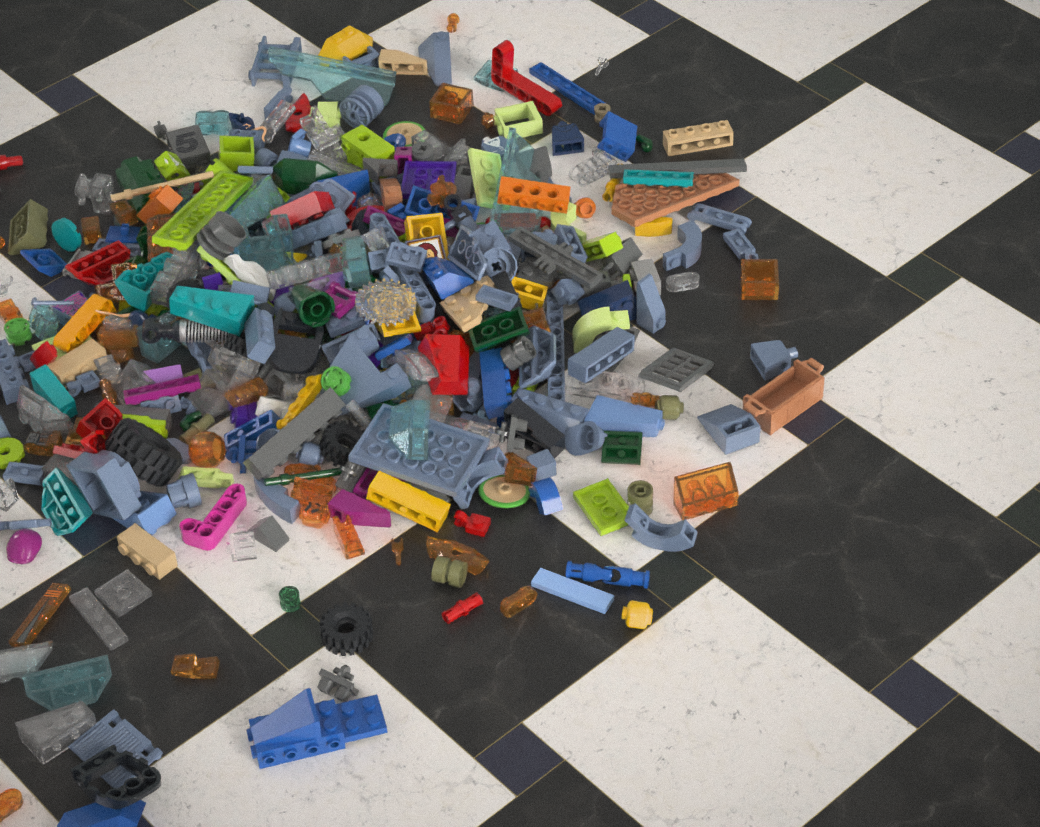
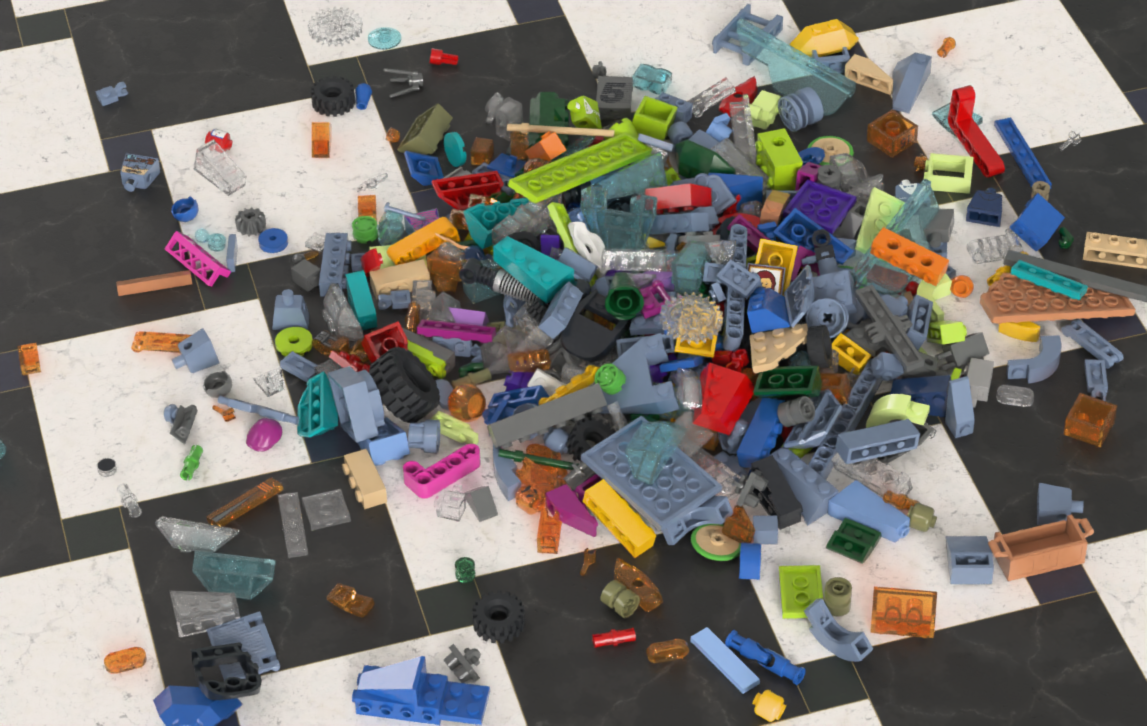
camera: 25 degrees right, 0 degrees up
red piece [80,430,107,454] -> none
dark grey wheel [197,211,246,260] -> none
dark blue animal [228,113,267,141] -> none
sand blue hinge [263,86,293,124] -> none
clear tile [309,124,345,152] -> none
dark grey slope [363,158,398,185] -> none
clear orange hips [427,175,457,208] -> none
red plate [454,510,491,537] -> none
sand blue tile [476,285,518,311] -> none
sand blue piece [565,421,607,456] -> none
dark grey piece [638,348,715,392] -> none

